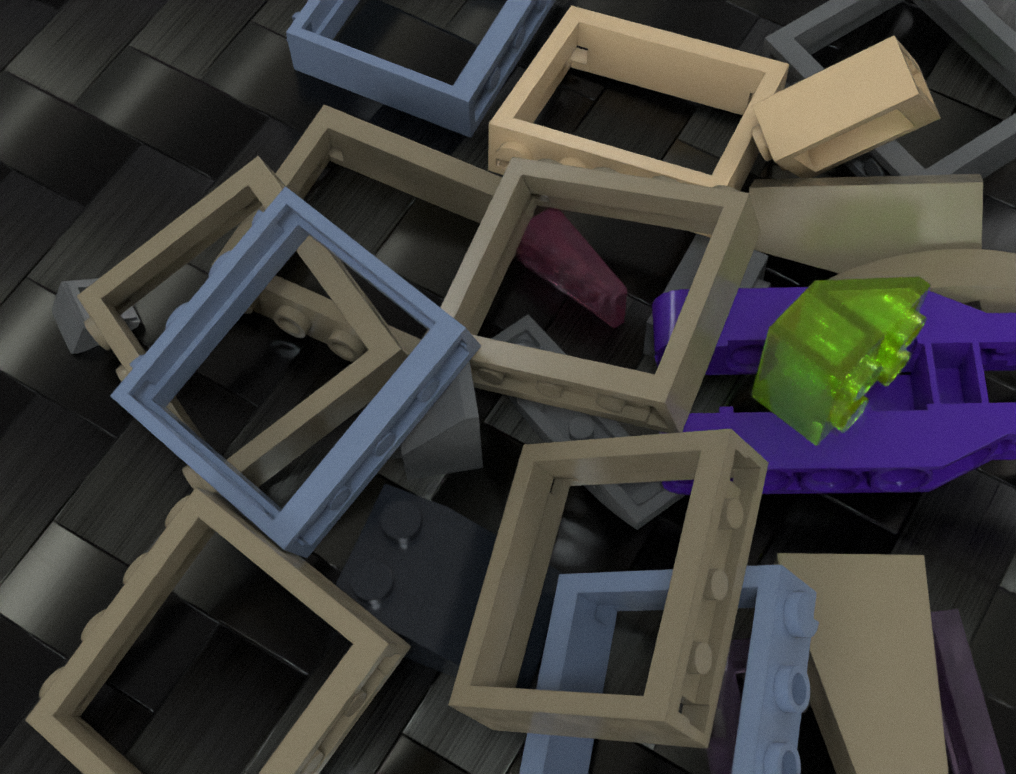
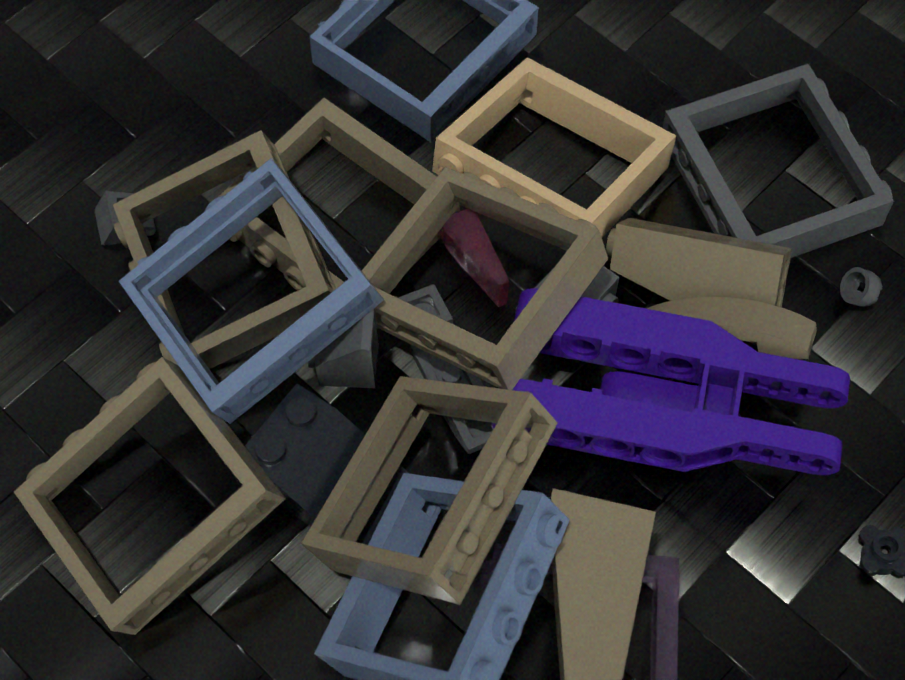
camera: 10 degrees right, 0 degrees up
clear neon green slope [751,276,931,446] -> none
tan window [752,36,941,178] -> none

